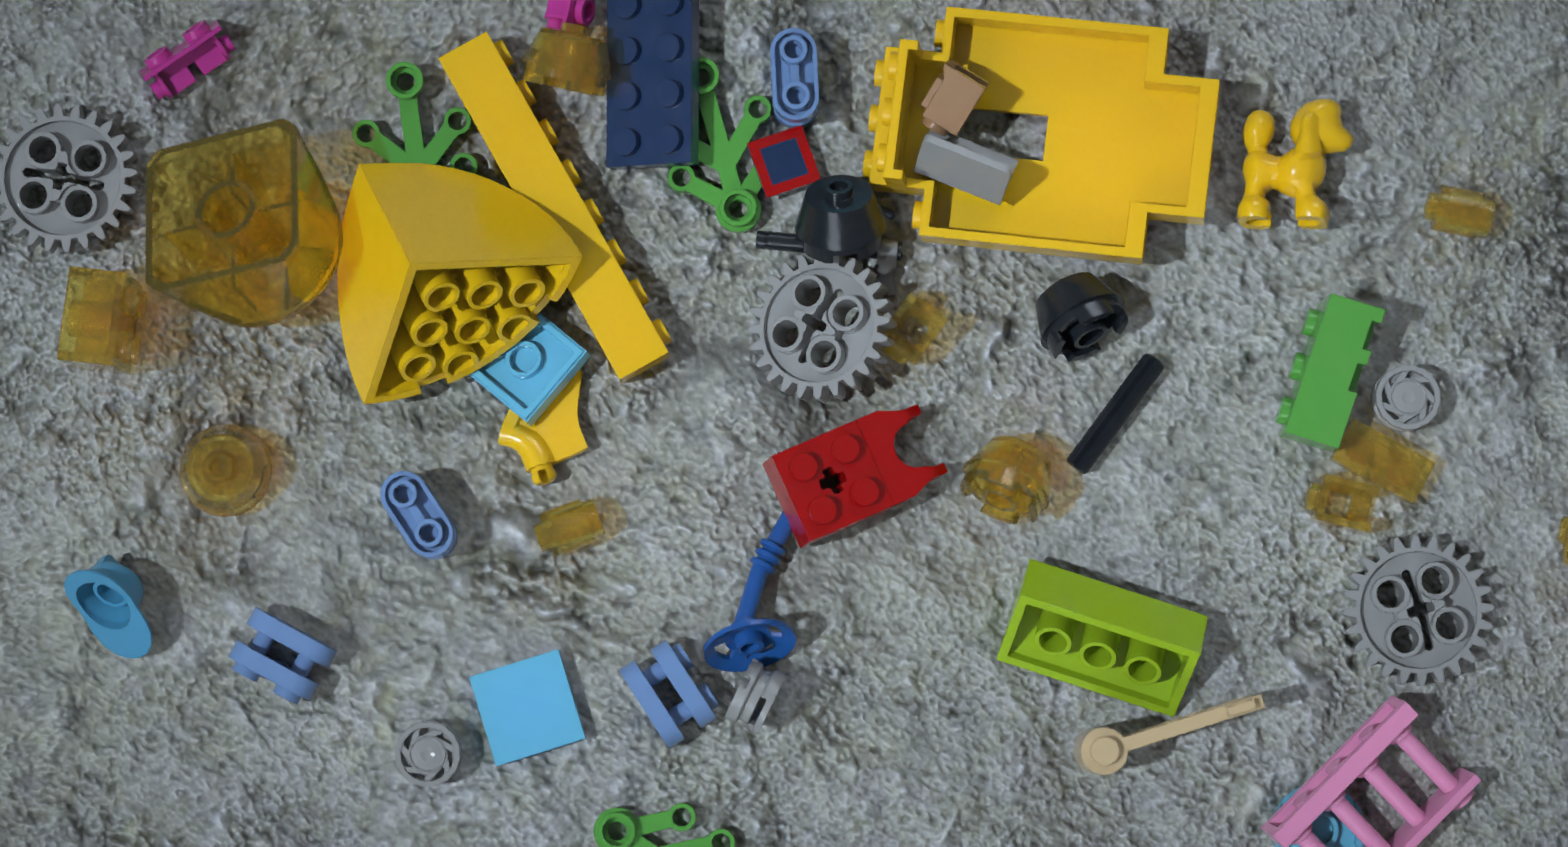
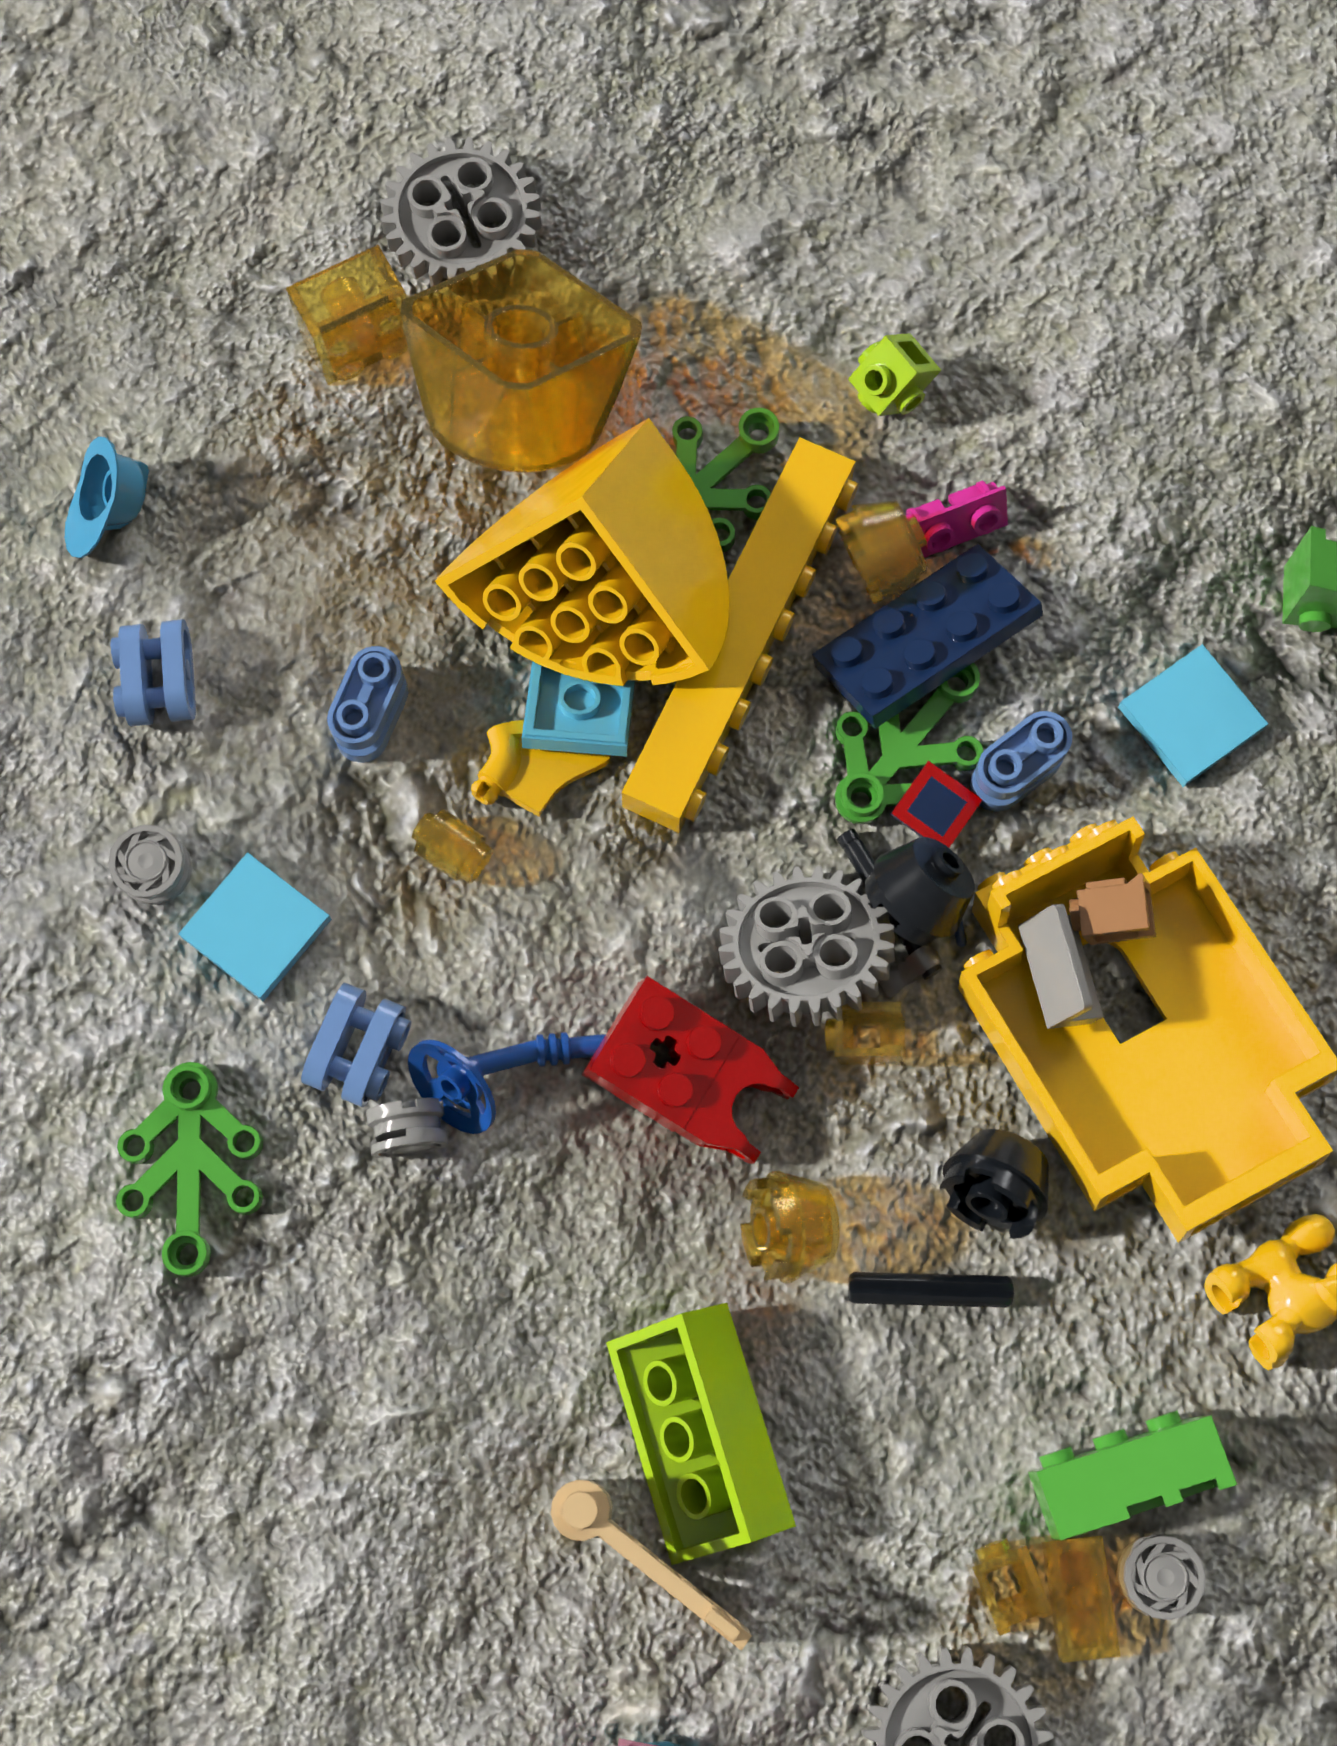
camera: 55 degrees right, 10 degrees down
dark pink hinge [140,19,236,100] -> none
clear yellow cone [180,424,272,517] -> none

